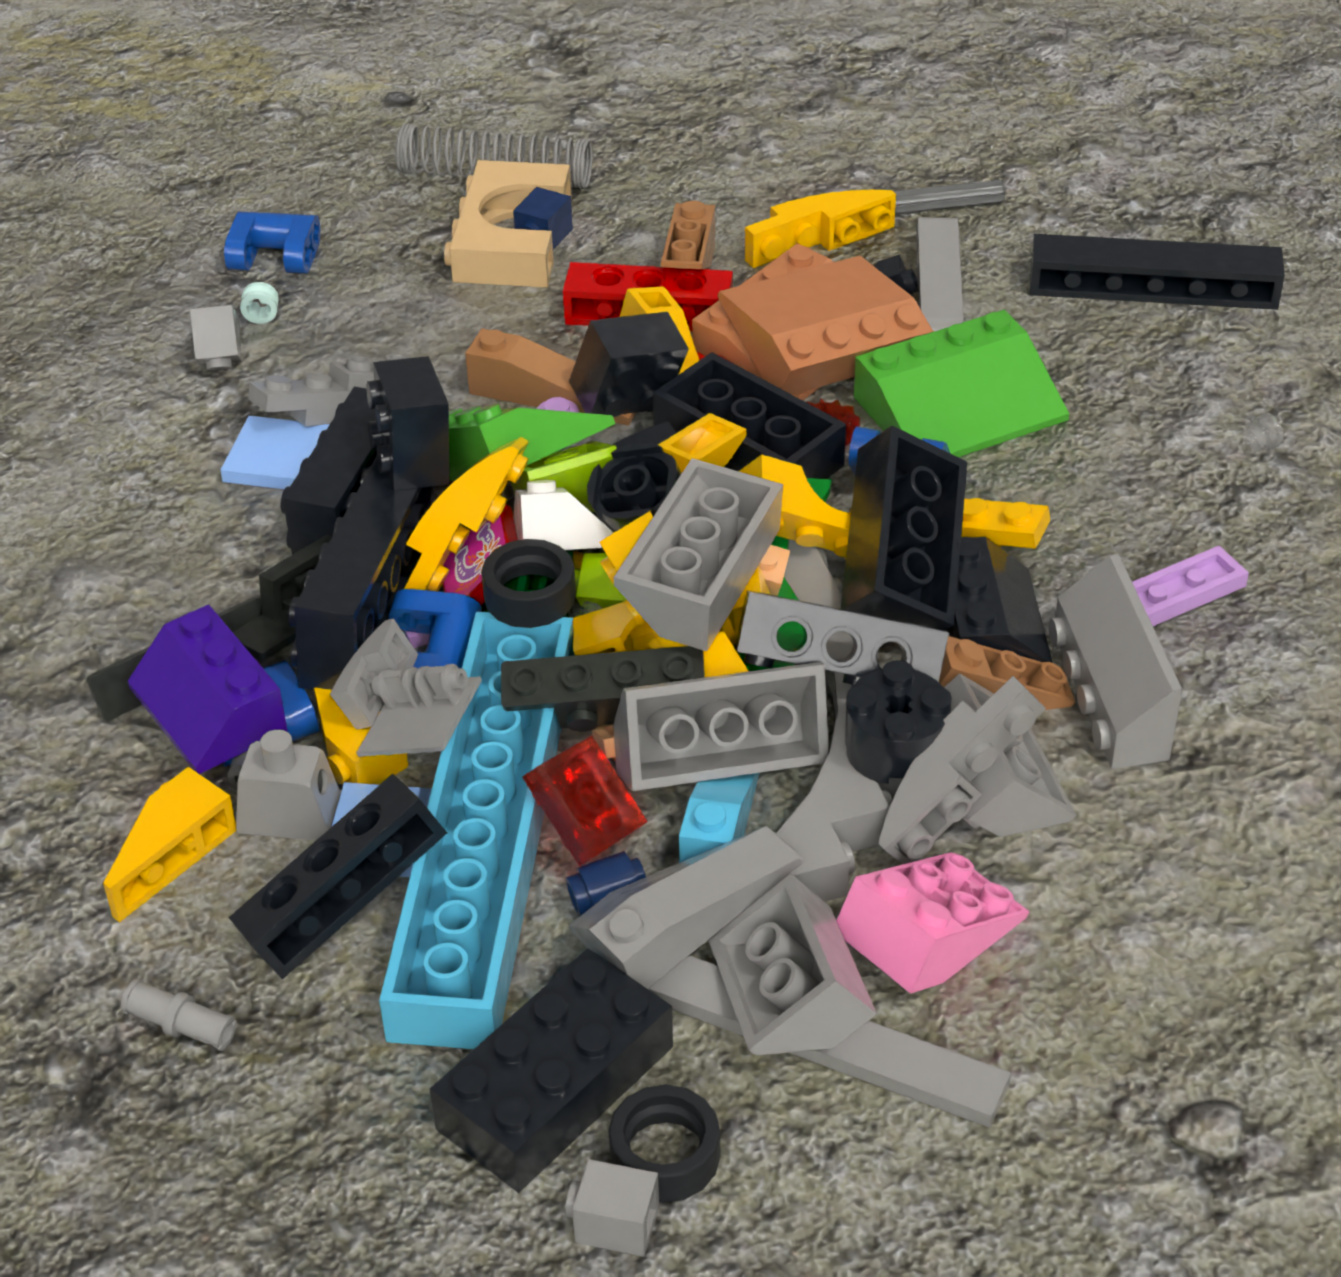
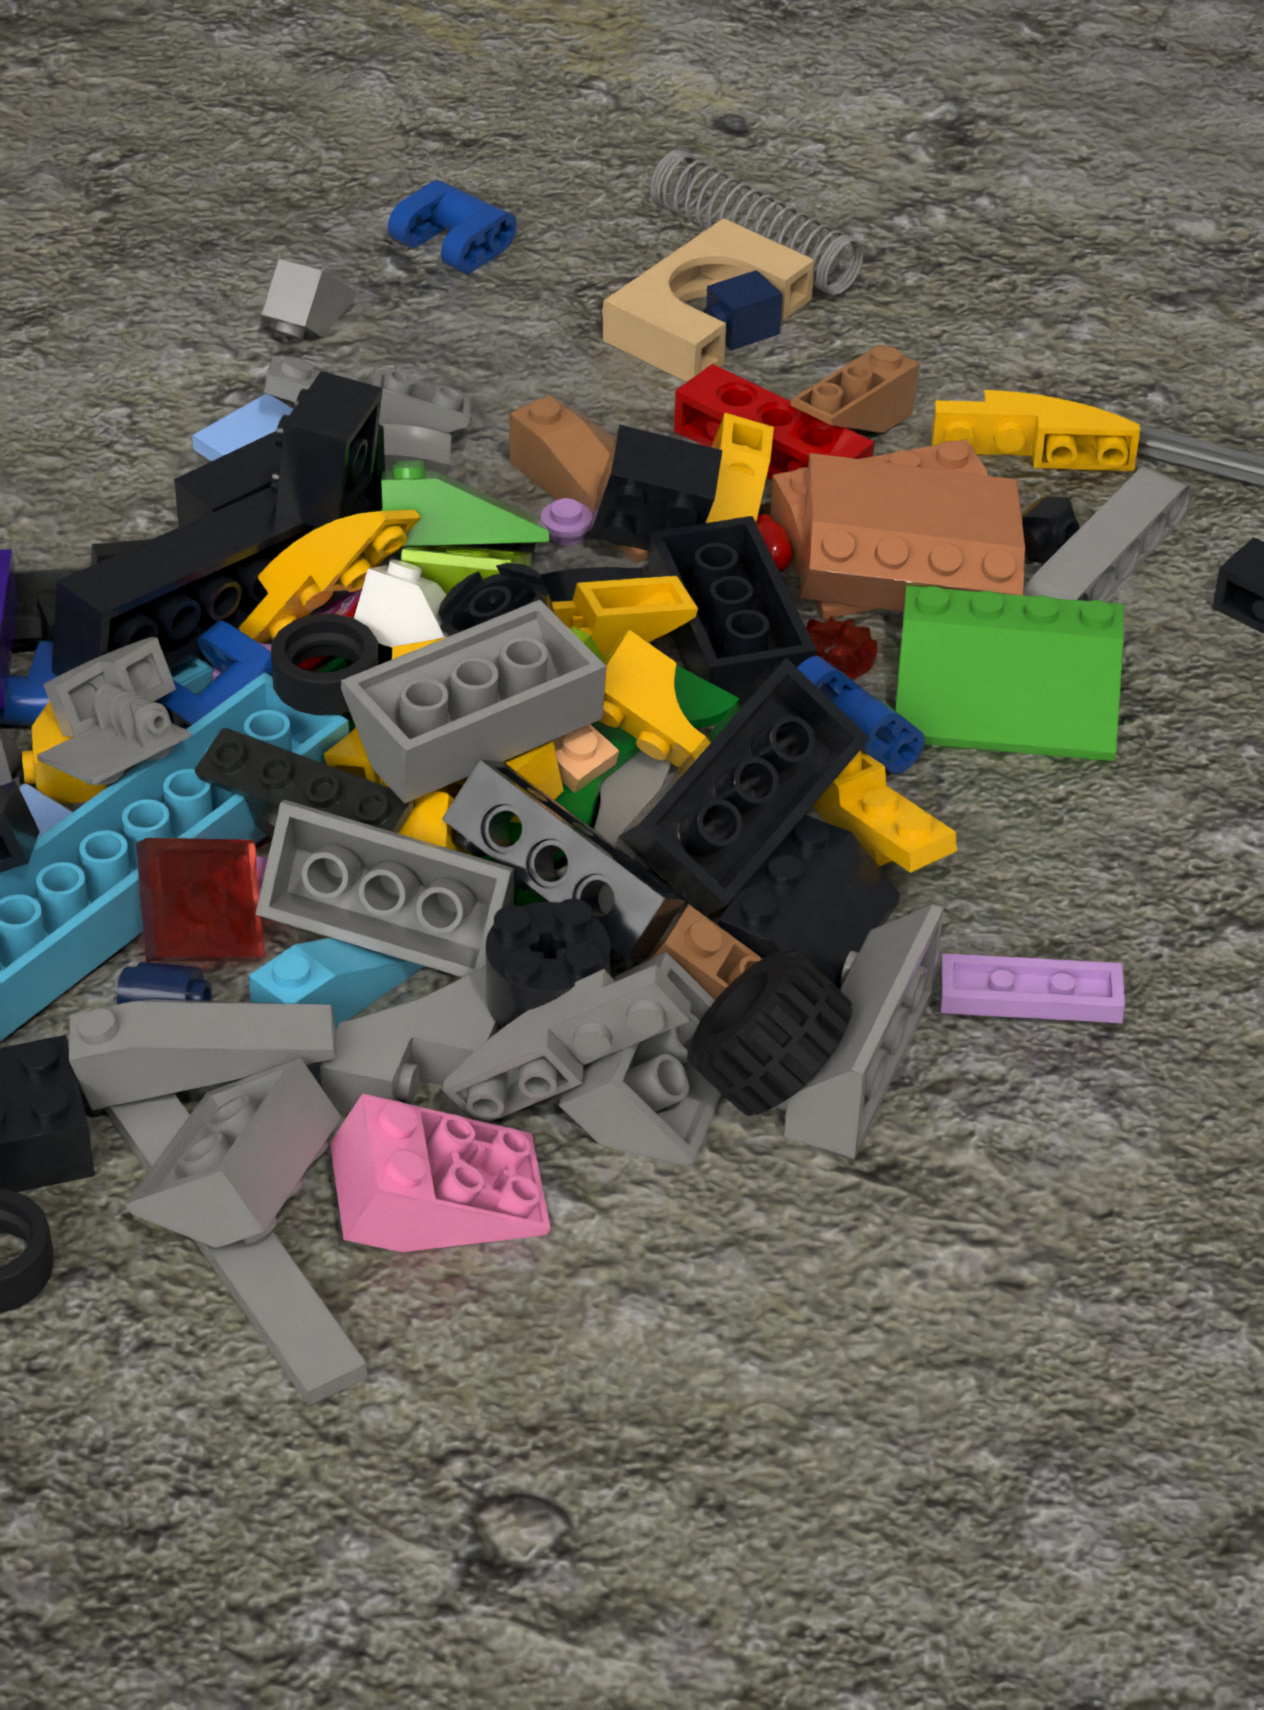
camera: 30 degrees right, 0 degrees up
light aqua bush [240,282,279,324] -> none
none -> black tyre [687,948,853,1116]

